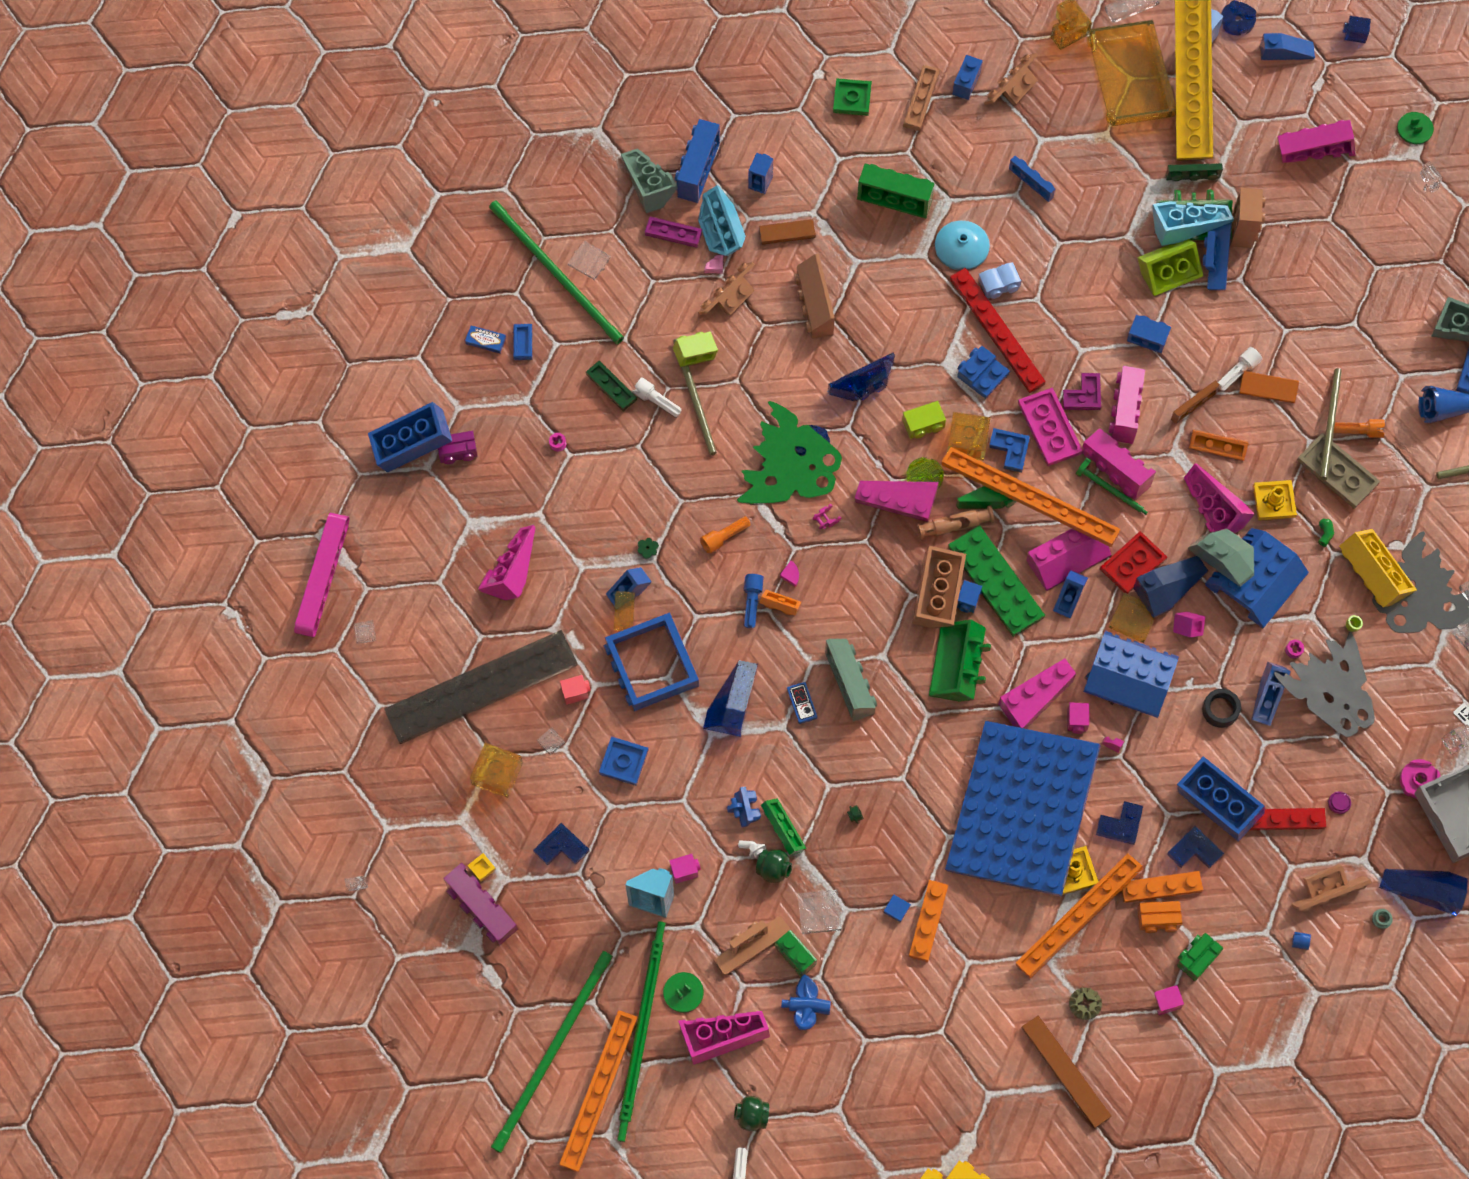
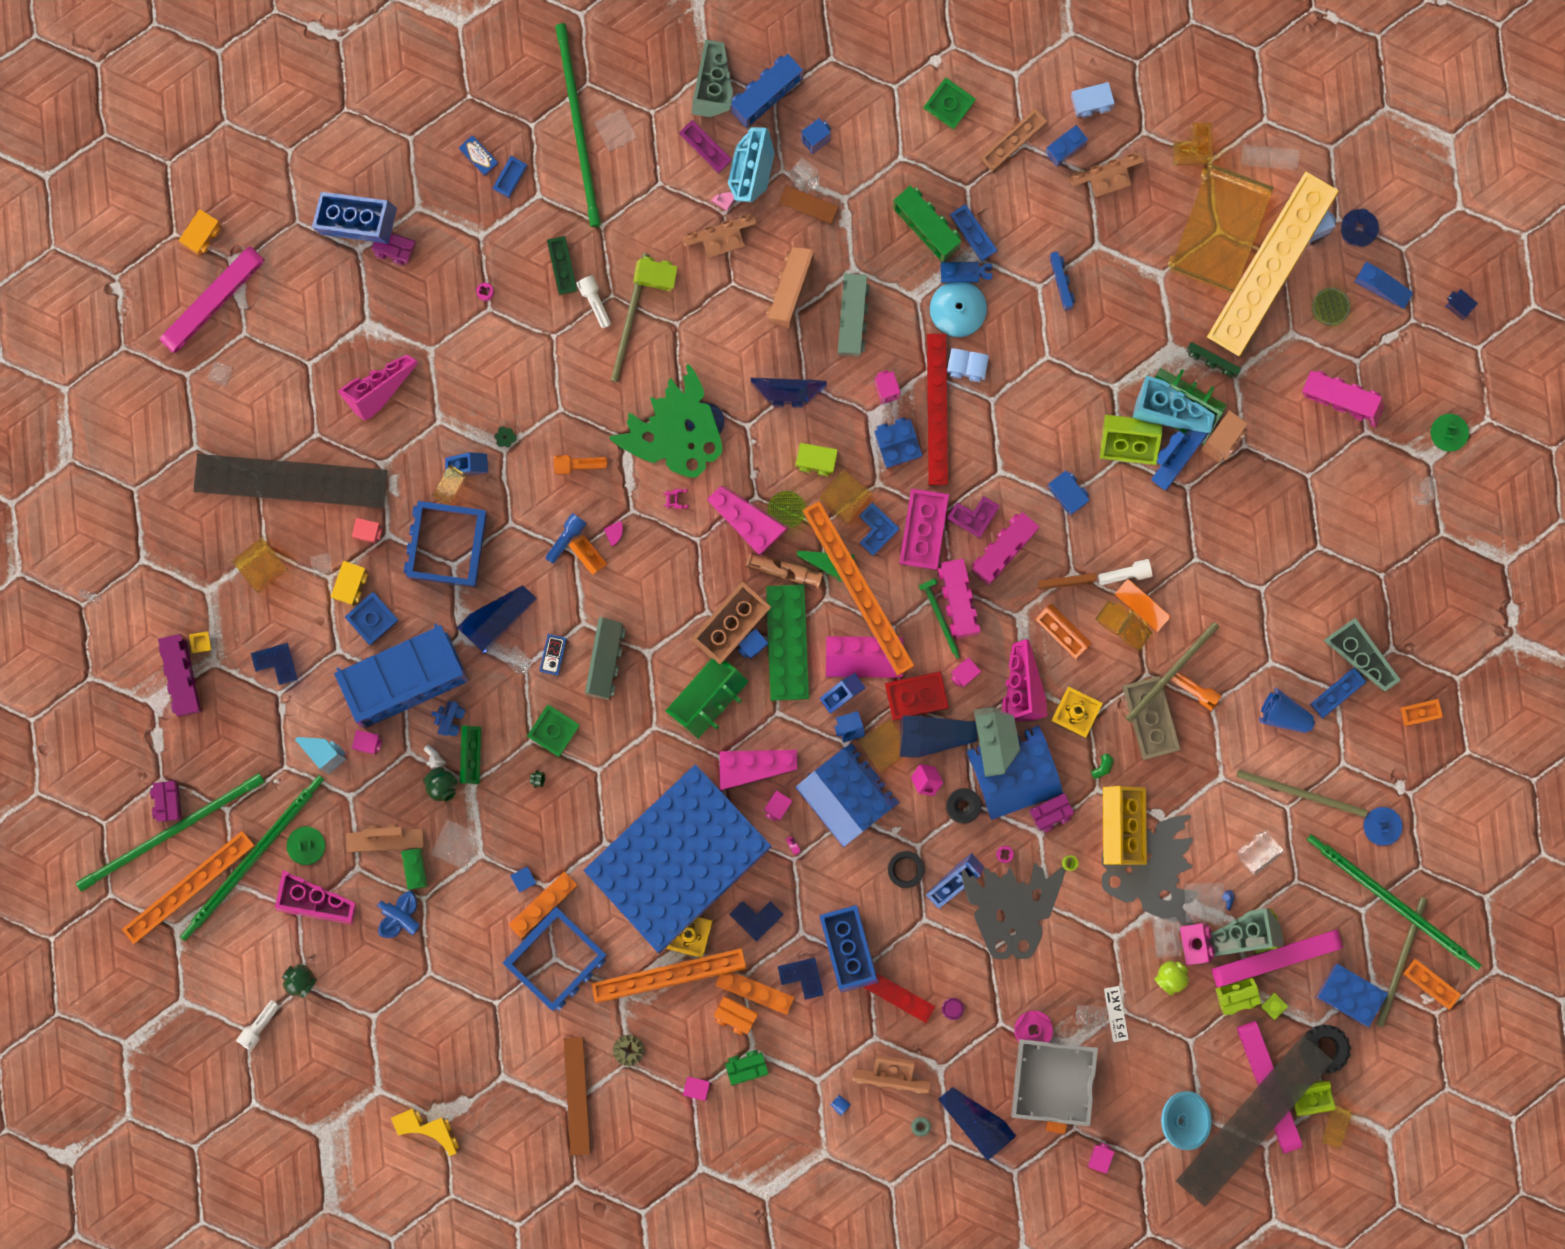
camera: 30 degrees right, 15 degrees up
none -> magenta brick [150,781,182,822]
none -> light orange brick [178,209,221,256]
none -> yellow brick [330,561,369,606]
none -> blue container [334,624,469,729]
none -> clear bracket [502,645,532,675]
none -> blue window [503,907,607,1011]
none -> green plate [527,704,580,757]
none -> clear brick [790,157,820,194]
none -> blue brick [834,711,865,743]
none -> sand green wedge [837,273,870,357]
none -> dark pink brick [874,370,901,405]
none -> blue plate [940,262,992,283]
none -> black tyre [946,788,981,824]
none -> blue plate [949,204,997,262]
none -> dark pink brick [950,657,981,688]
none -> magenta brick [1029,794,1074,833]
none -> light blue brick [1071,82,1115,118]
none -> clear yellow brick [1096,601,1153,651]
none -> tile [1312,288,1350,326]

